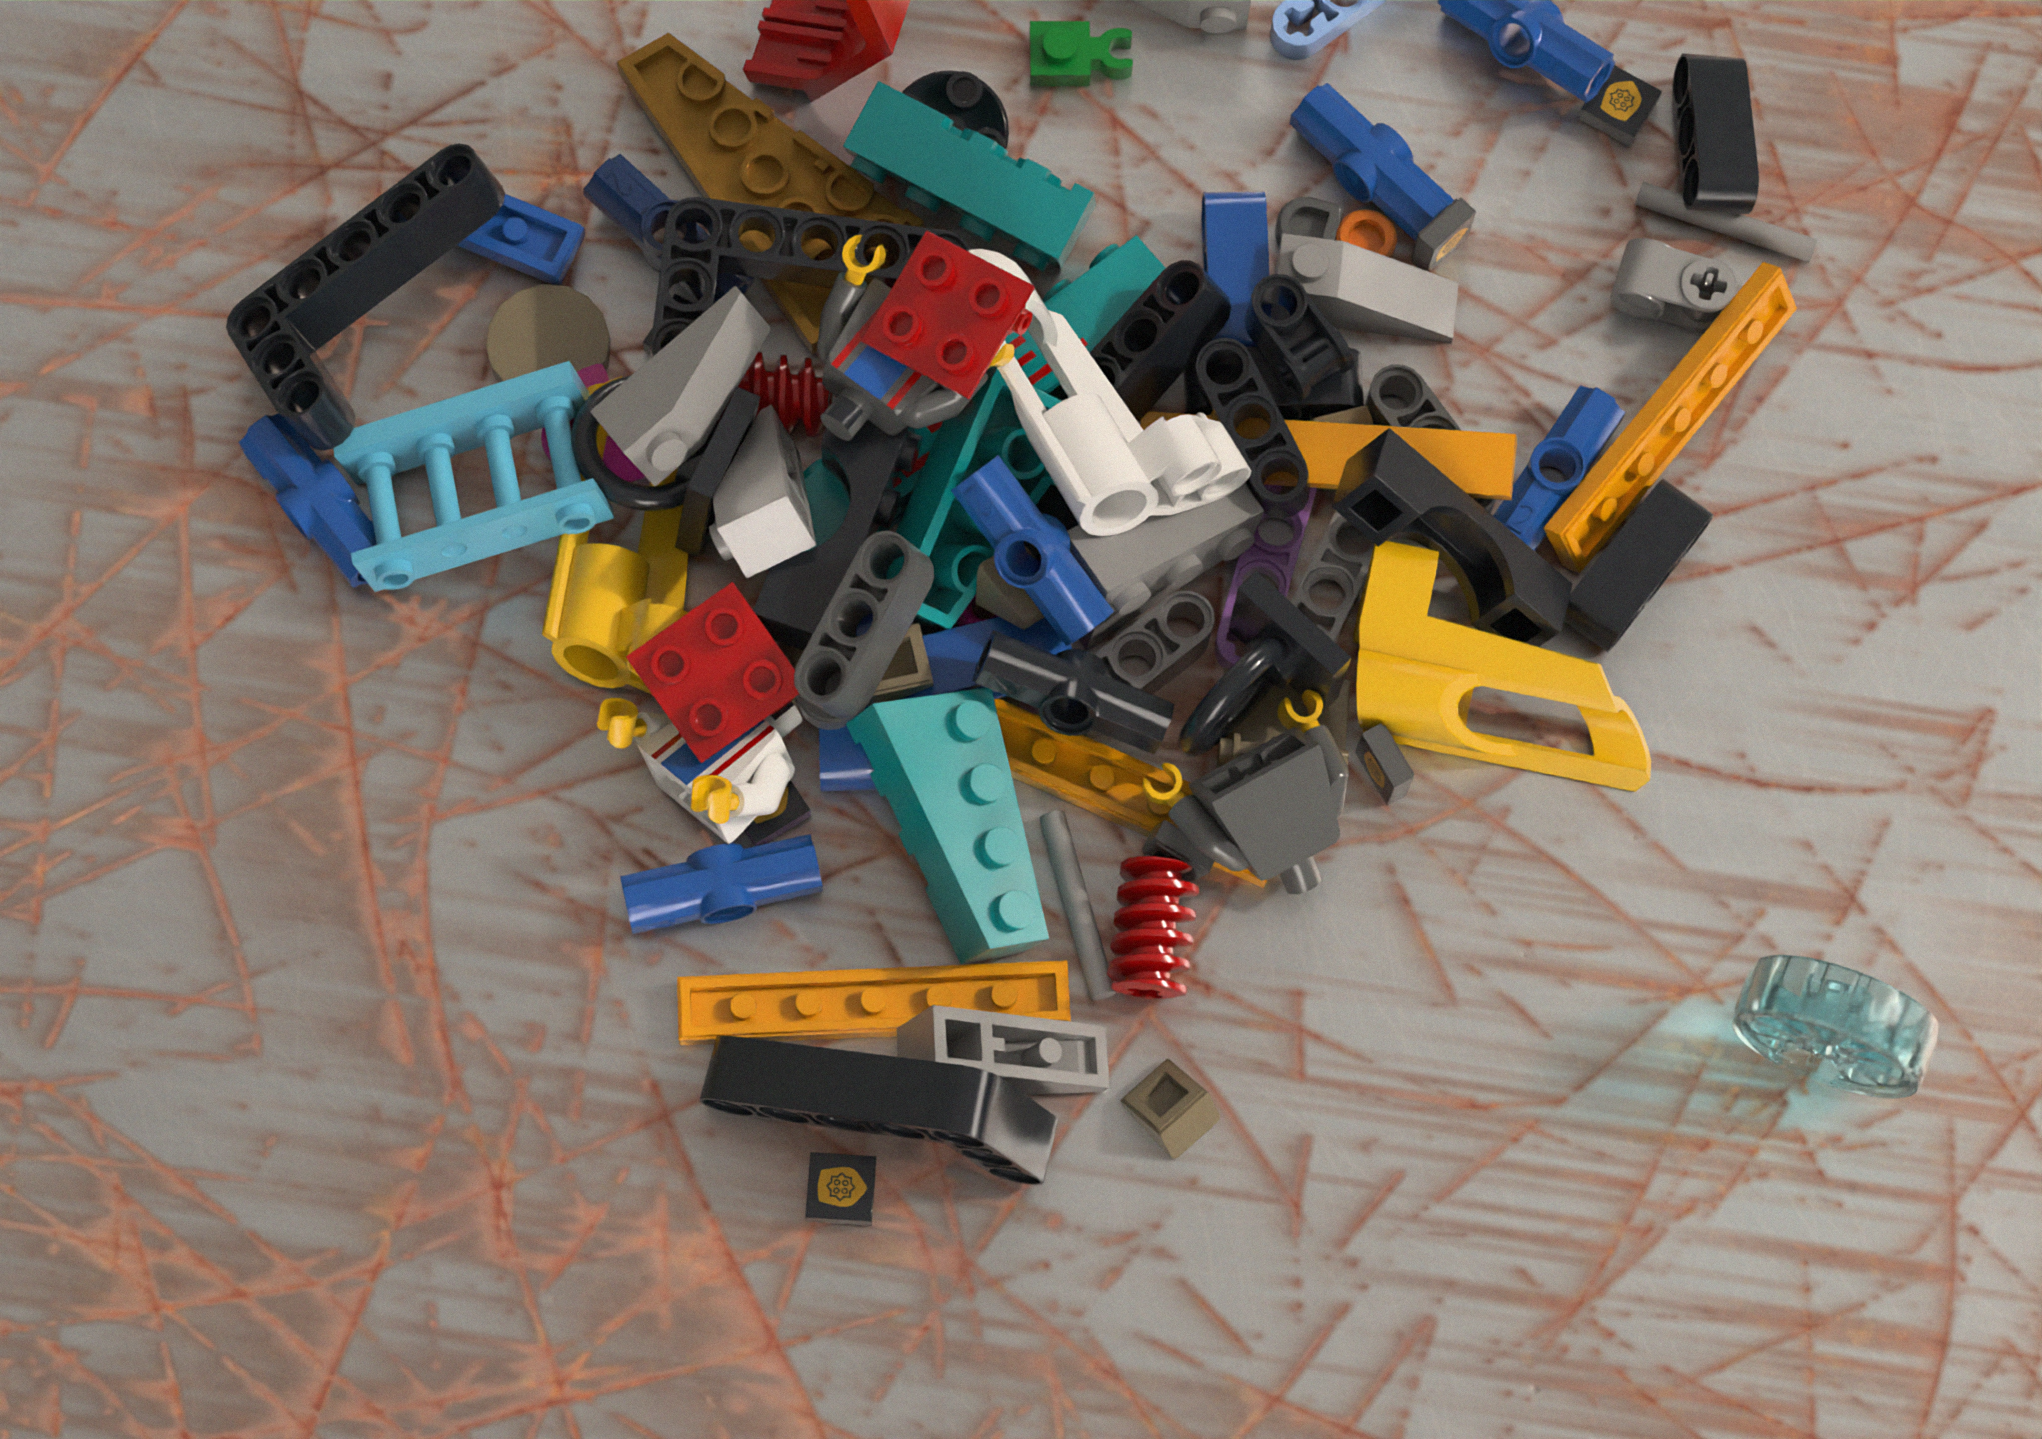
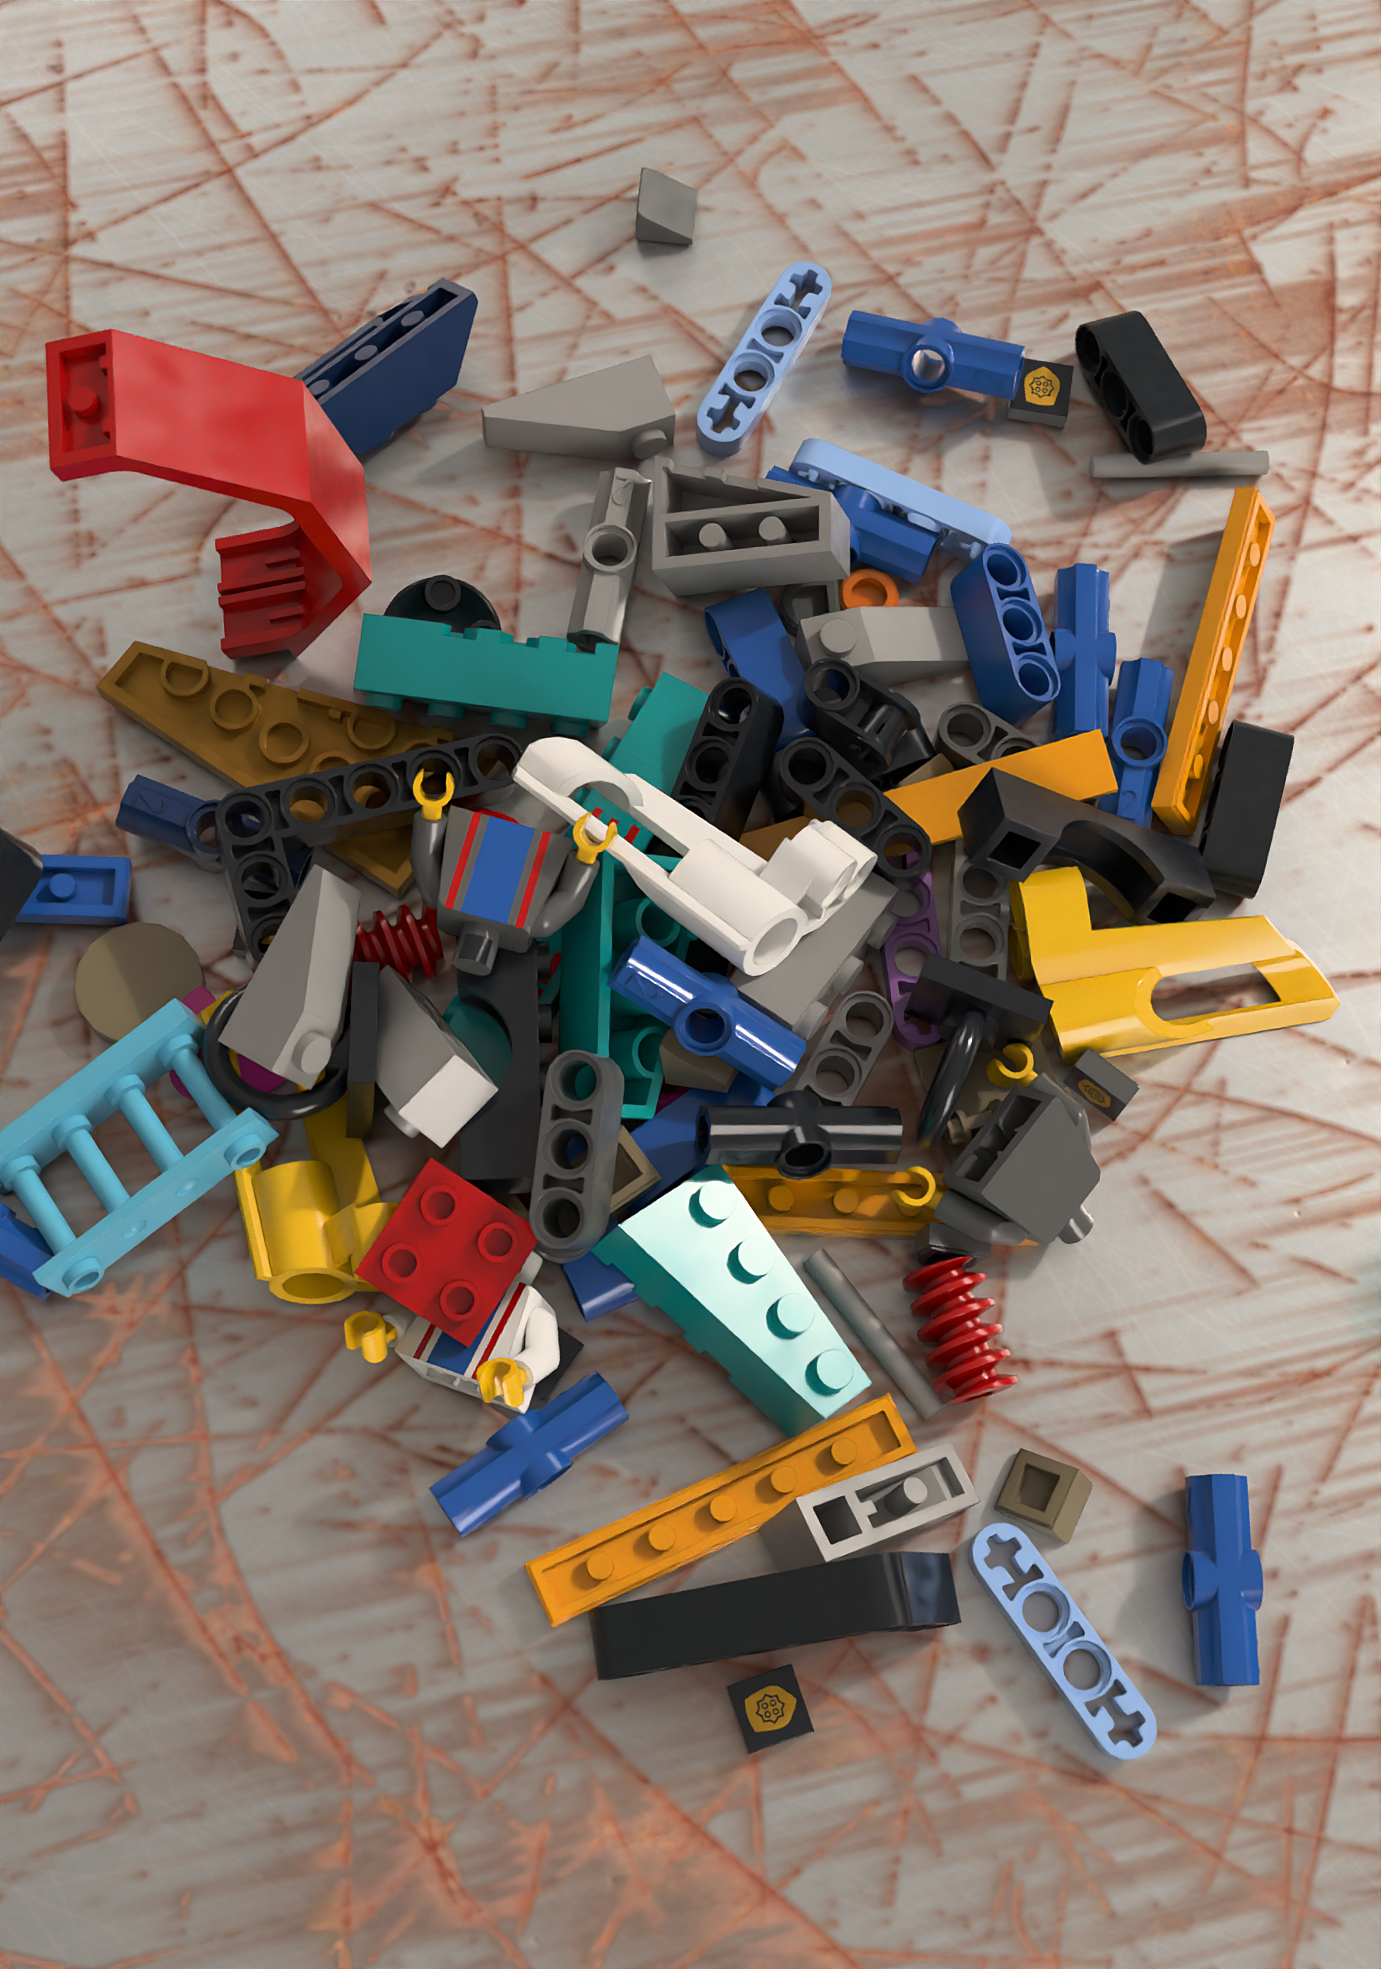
camera: 25 degrees left, 0 degrees up
red hinge [861,230,1035,399] -> none
green plate [1029,21,1133,86] -> none
dark grey tile [1411,198,1477,272] -> none
light grey piece [1610,238,1736,333] -> none
none -> light grey piece [566,467,652,654]
none -> light grey wedge [652,455,850,596]
none -> light blue beam [789,438,1013,563]
none -> blue beam [950,542,1061,728]
none -> light blue beam [968,1523,1157,1760]
none -> blue piece [1049,563,1117,745]
none -> blue piece [1181,1474,1263,1686]

